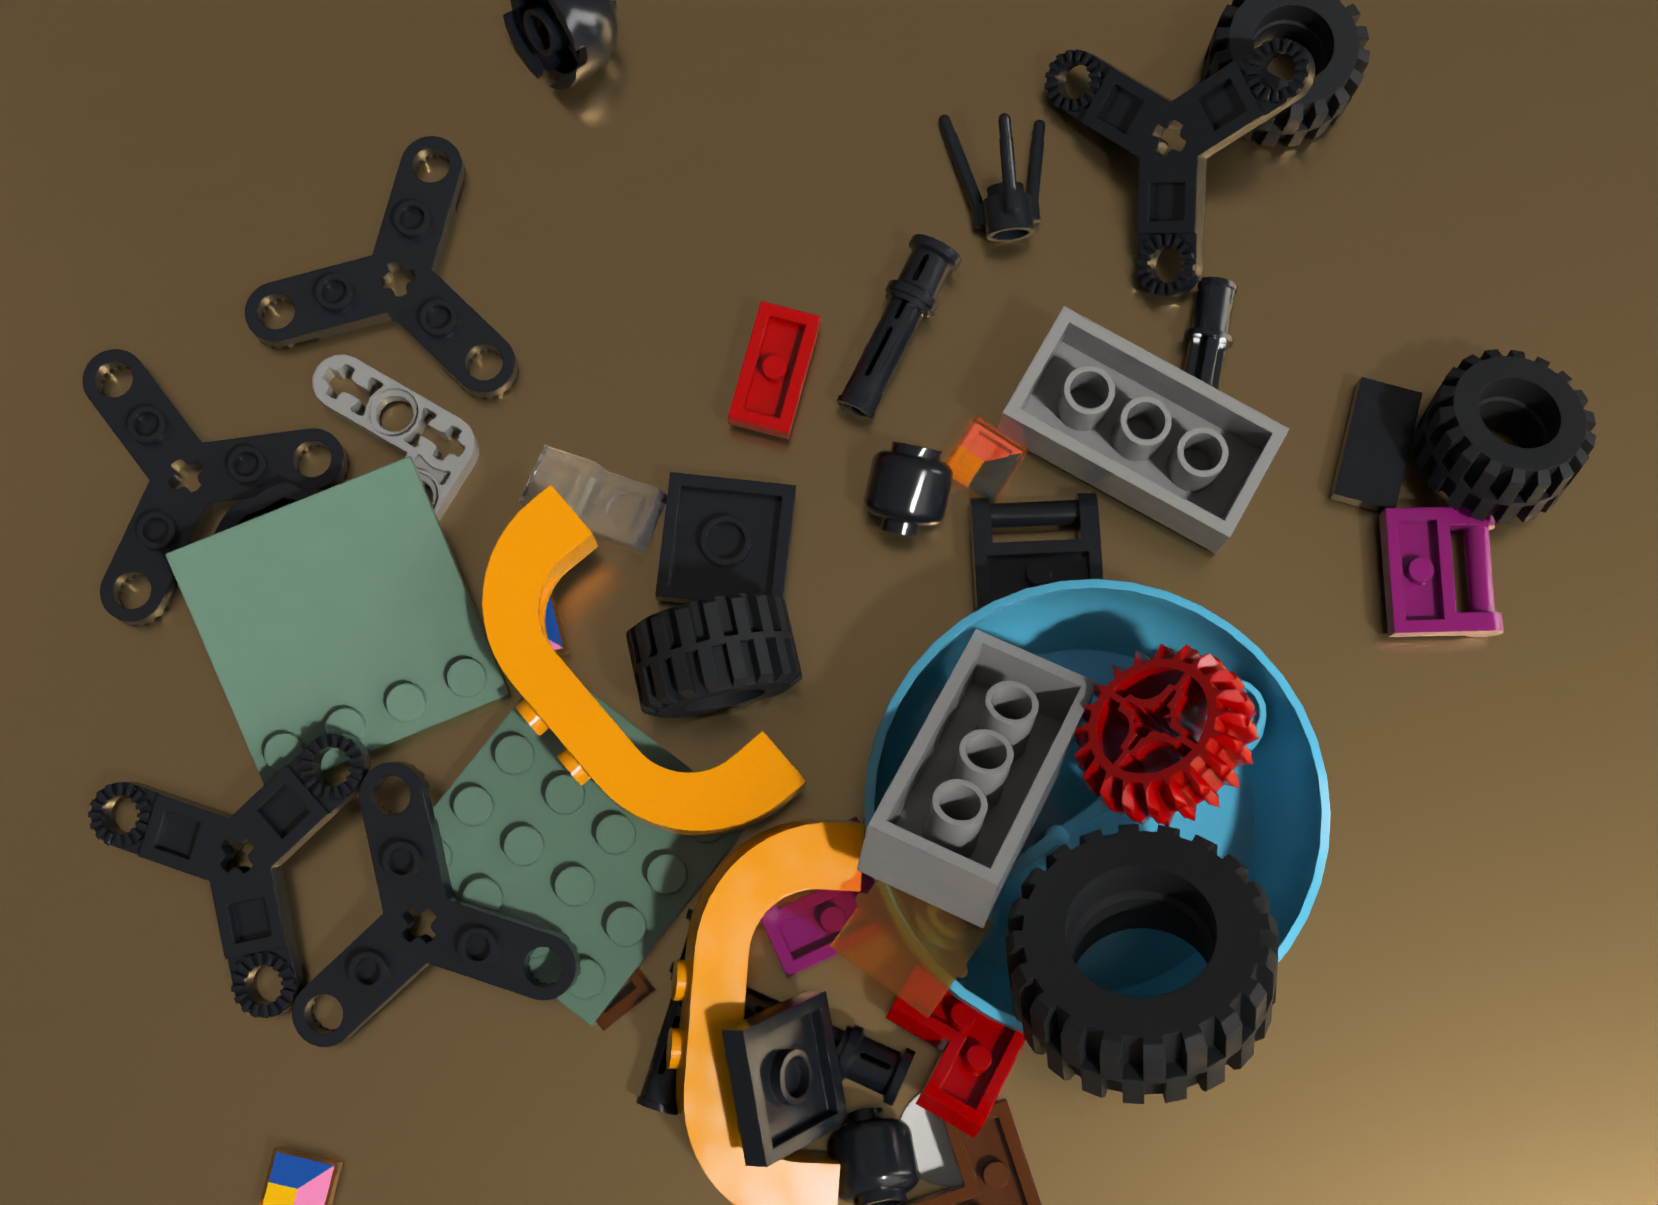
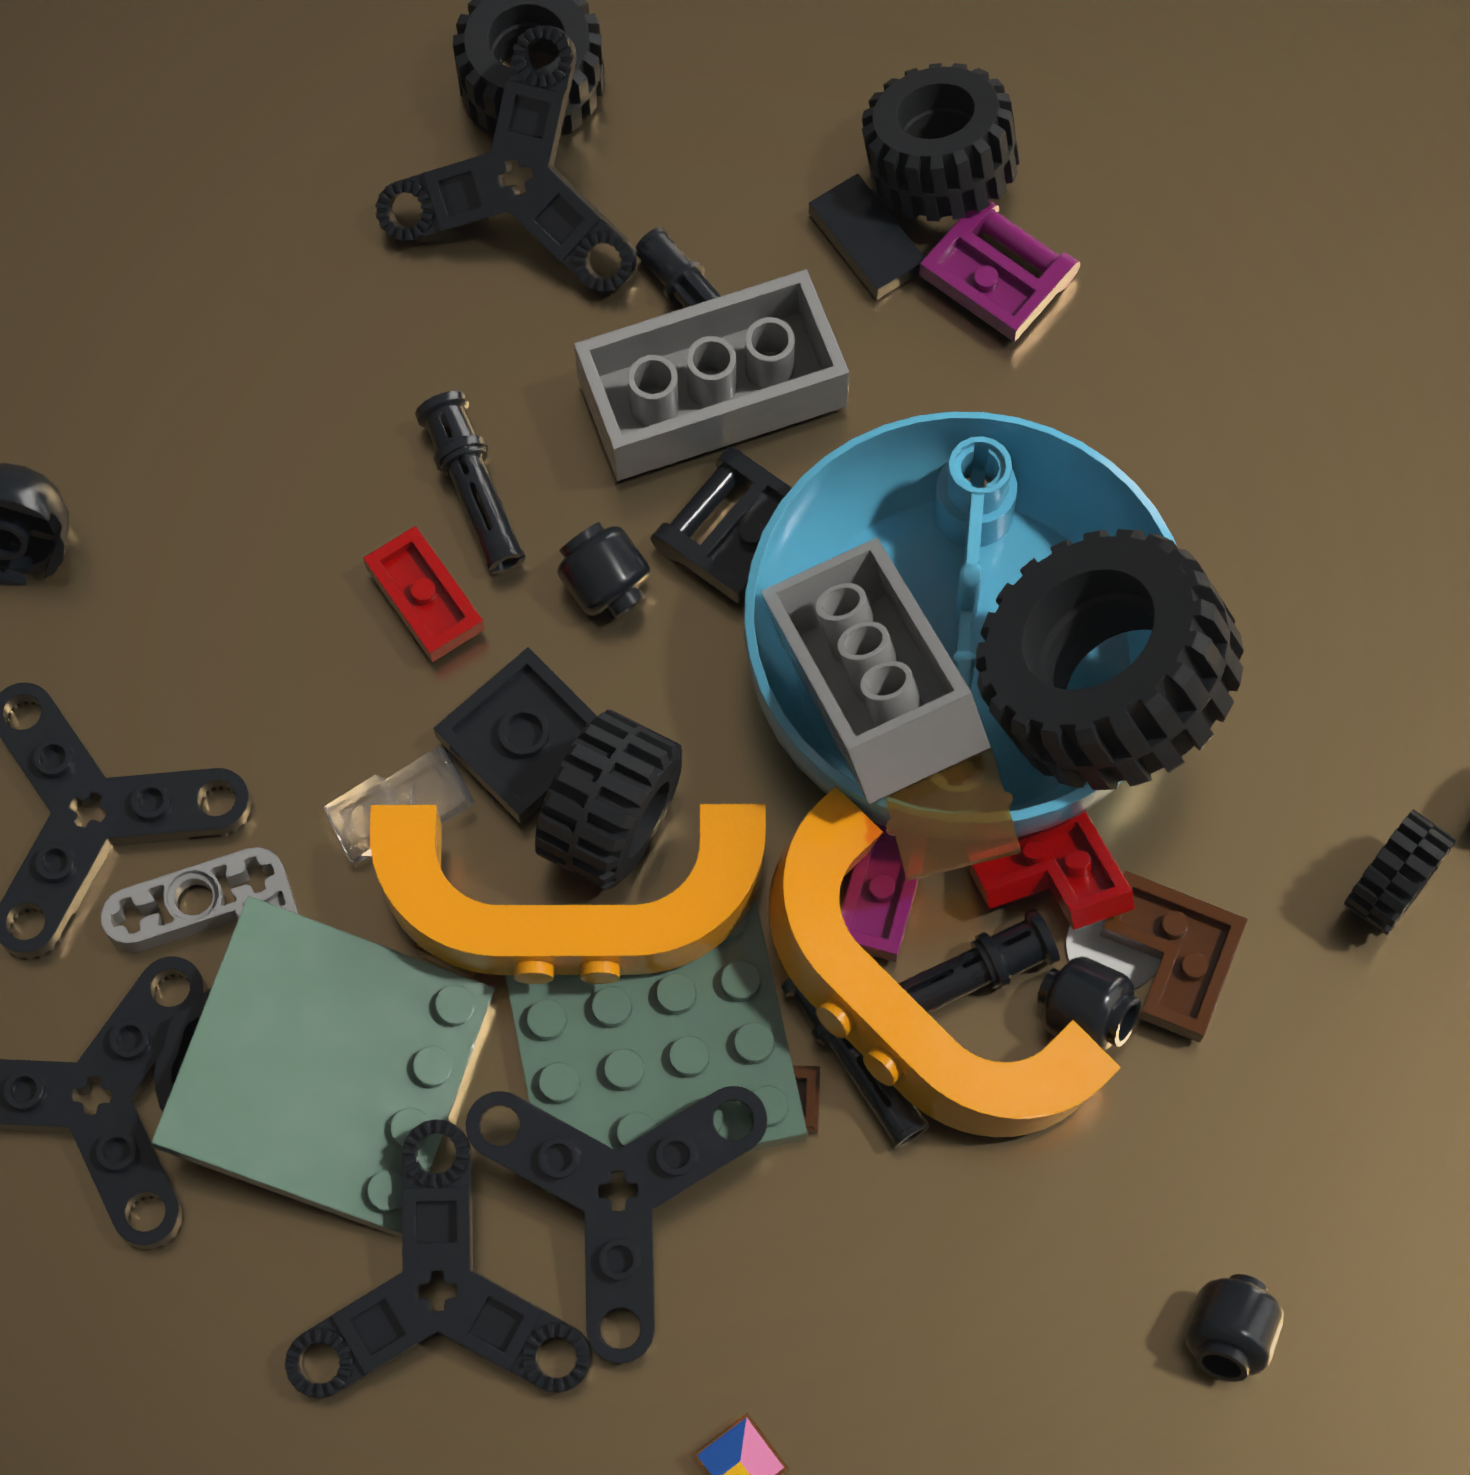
camera: 45 degrees left, 10 degrees down
black plate [722,991,849,1167] -> none
black plant [939,113,1046,242] -> none
clear orange tile [945,415,1029,503] -> none
red gear [1074,644,1259,827] -> none

